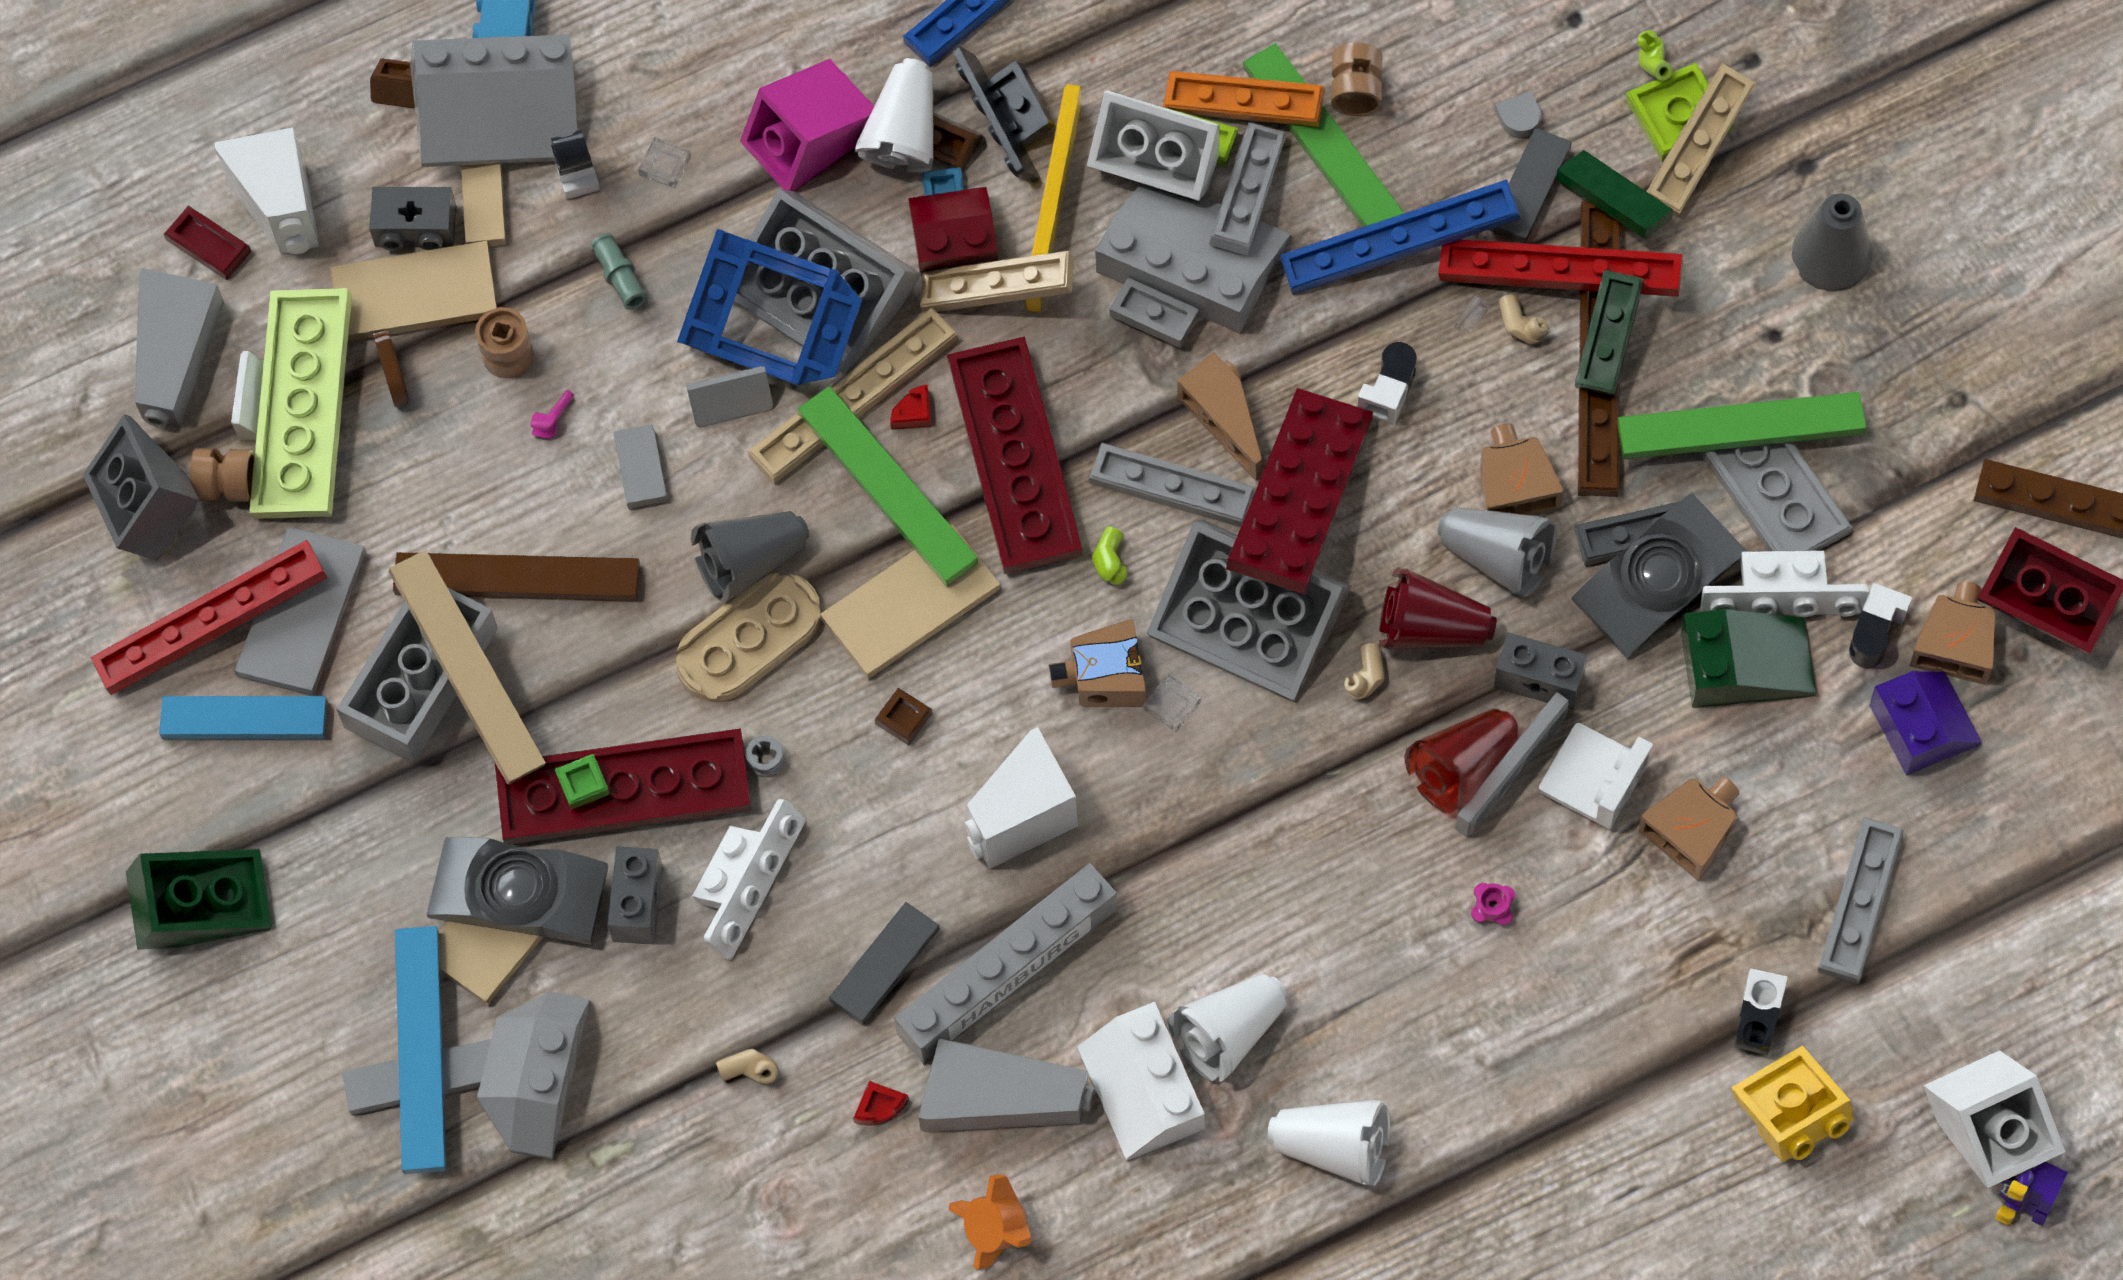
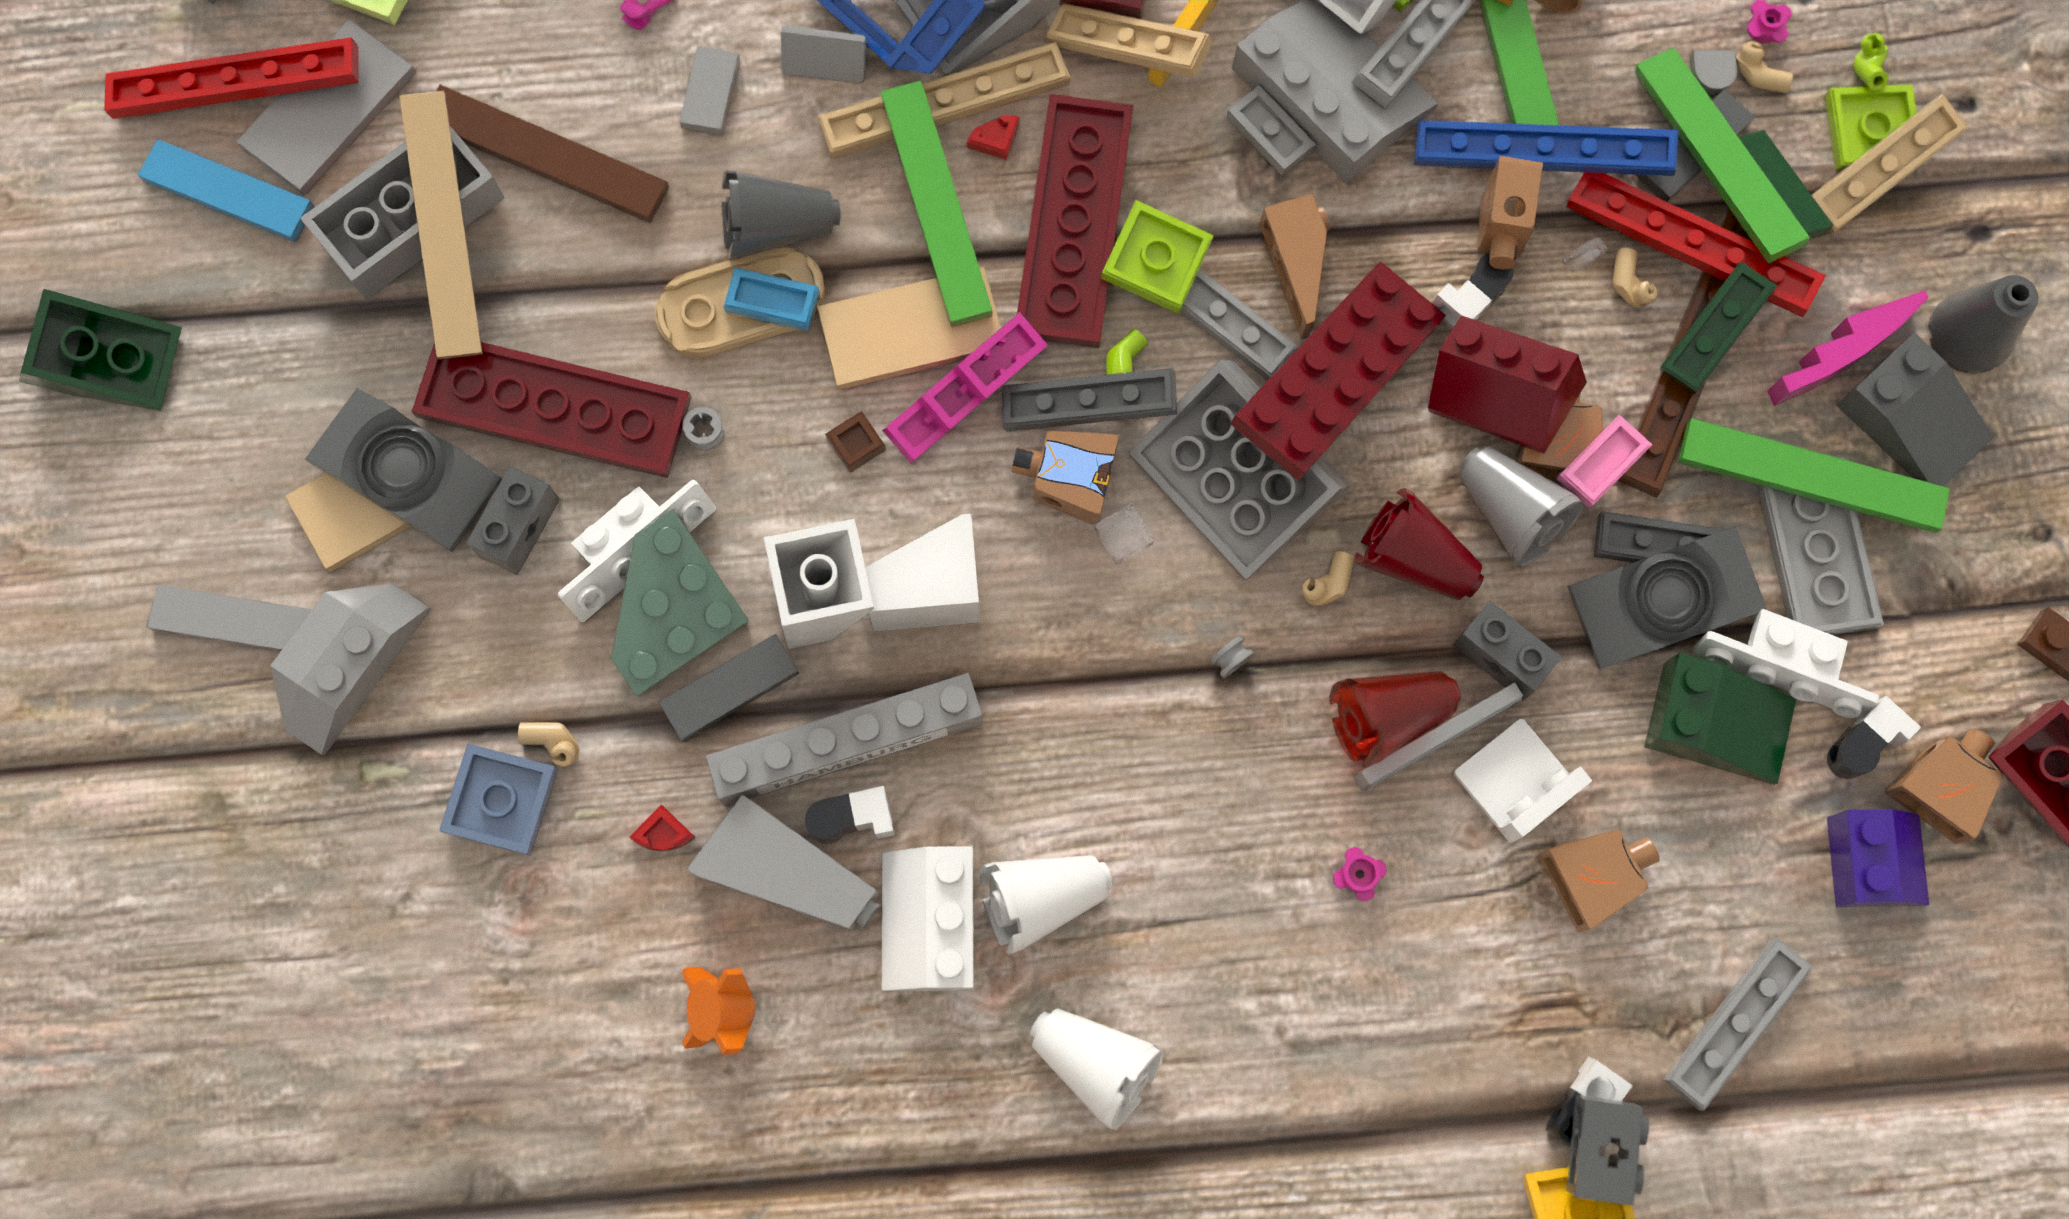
camera: 15 degrees right, 10 degrees up
dark azure tile [395,926,446,1174] -> none
bright green tile [555,754,610,810] -> none
none -> sand blue plate [439,743,558,856]
none -> sand green plate [611,509,749,696]
none -> dark azure tile [724,267,820,331]
none -> white slope [764,519,874,649]
none -> leg [805,786,895,844]
none -> dark pink slope [882,312,1048,464]
none -> dark grey tile [1002,368,1177,431]
none -> lime tile [1100,200,1214,314]
none -> light grey bush [1209,636,1254,678]
none -> dark red slope [1428,315,1587,454]
none -> medium nougat torso [1477,156,1543,270]
none -> bright pink tile [1557,415,1652,509]
none -> dark grey brick [1566,1095,1649,1206]
none -> bright green tile [1635,47,1810,263]
none -> tan arm [1736,42,1793,94]
none -> dark pink plate [1747,0,1792,43]
none -> dark pink slope [1767,290,1929,406]
none -> dark grey slope [1836,332,1993,486]

